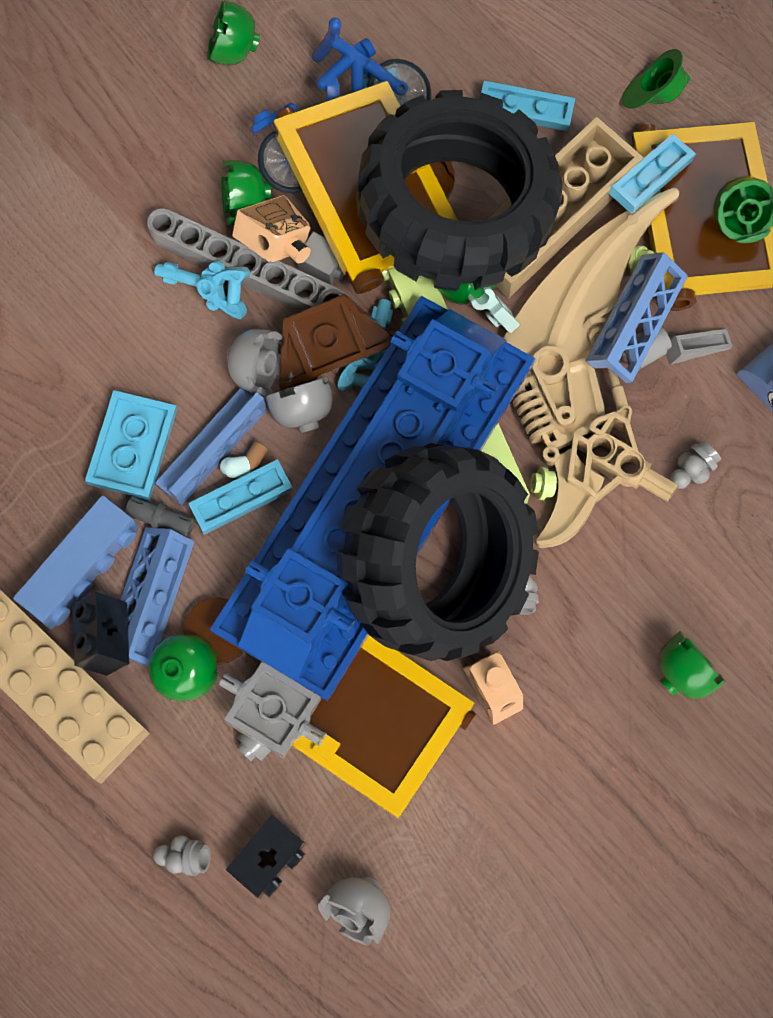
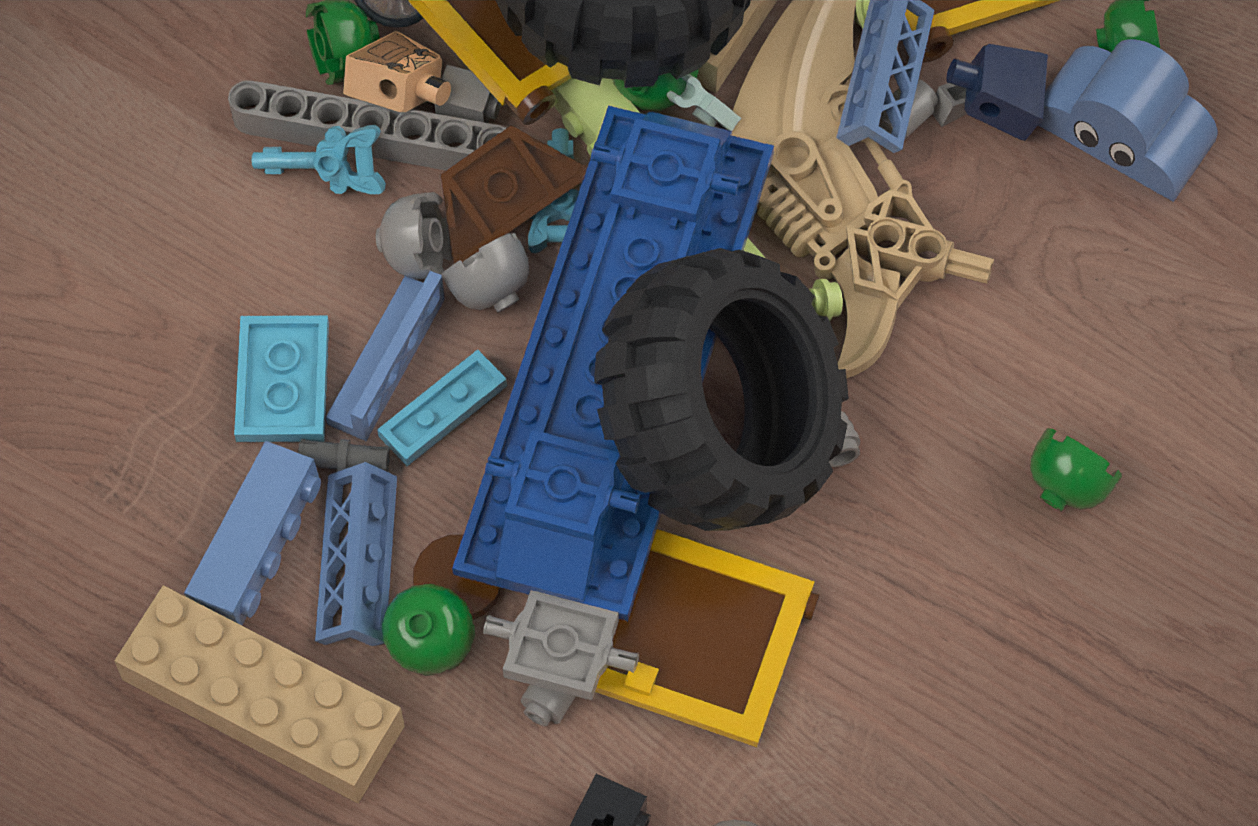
camera: 15 degrees left, 10 degrees down
black brick [73,591,129,676] -> none
arm [220,442,267,478] -> none
light nougat torso [462,651,523,725] -> none
light grey piece [670,440,721,489] -> none
none -> dark blue torso [946,44,1048,141]

